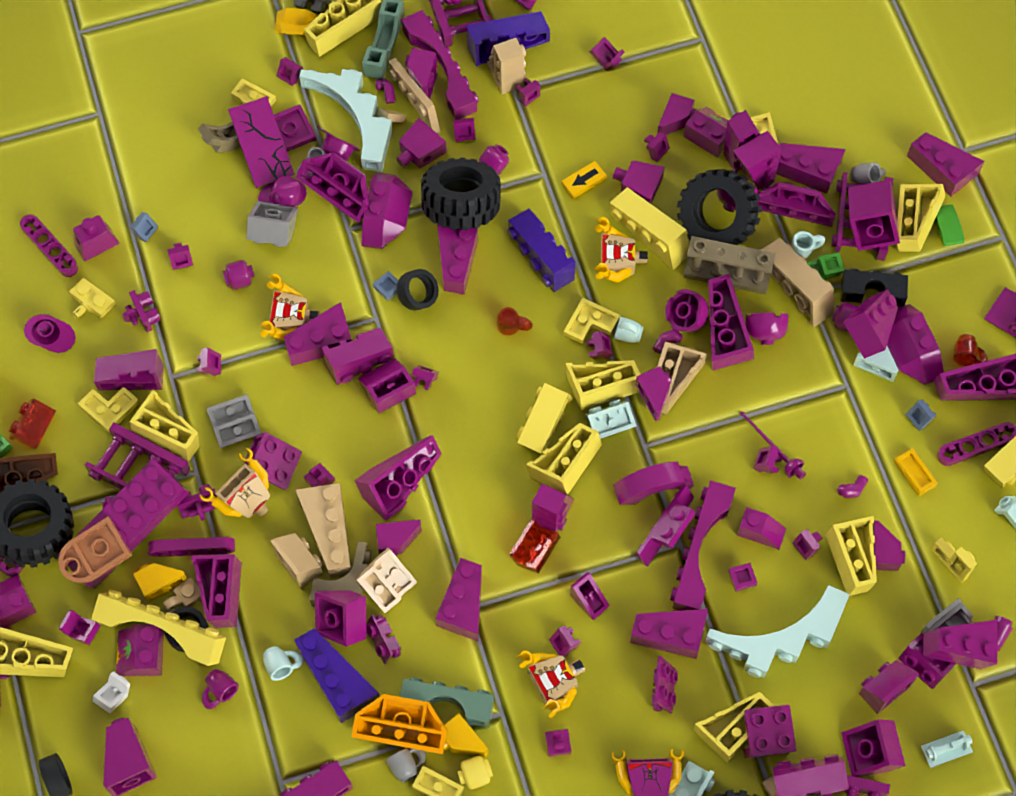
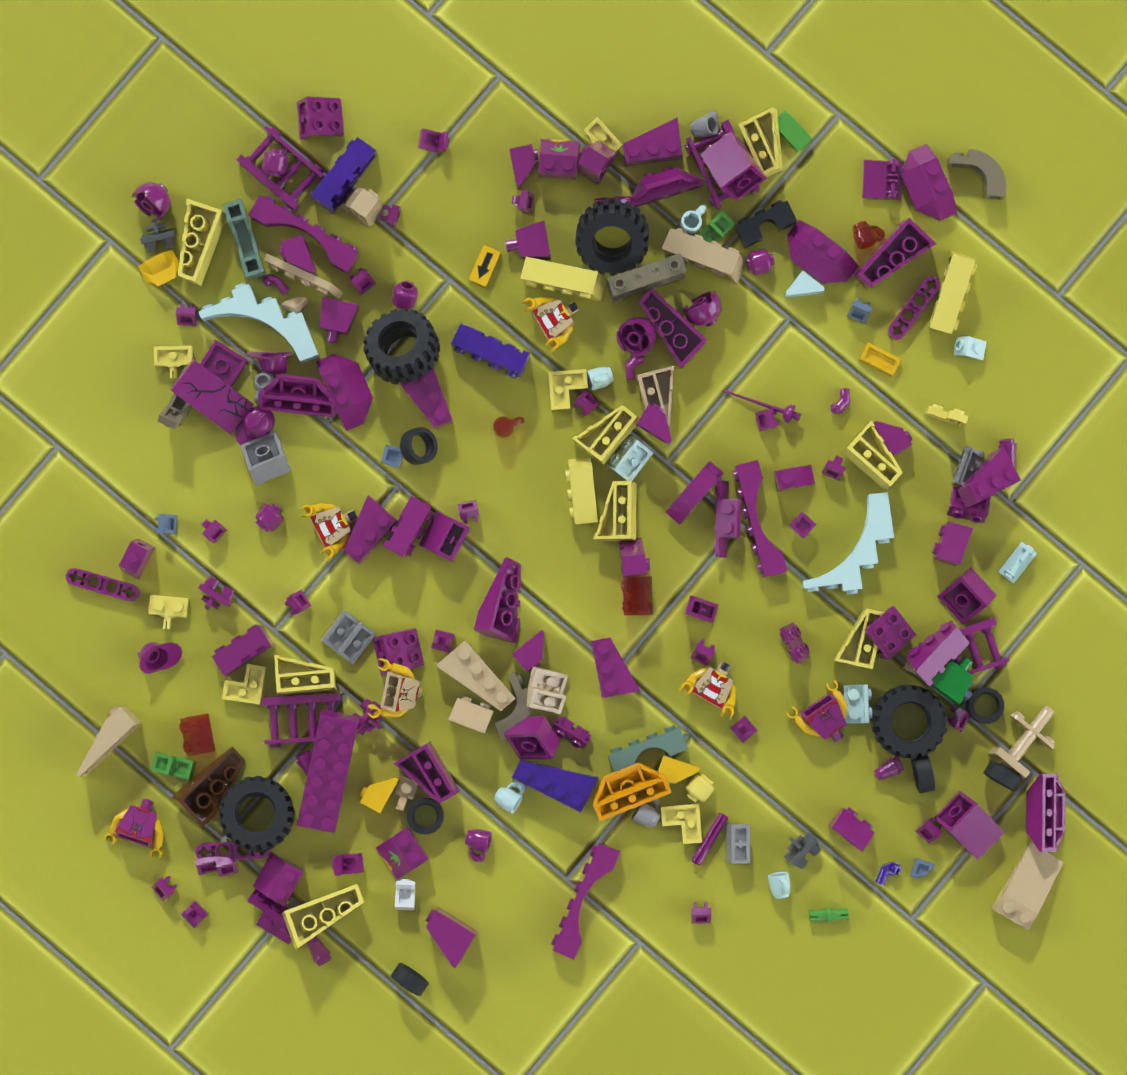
camera: 30 degrees left, 20 degrees up
nougat tile [58,517,132,584] -> none
light yellow arch [92,590,226,666] -> none
magenta beam [148,537,235,557] -> none
magenta wedge [630,609,708,659] -> none
magenta wedge [733,131,782,190] -> none
magenta wedge [843,289,898,359] -> none
magenta wedge [907,132,985,197] -> none

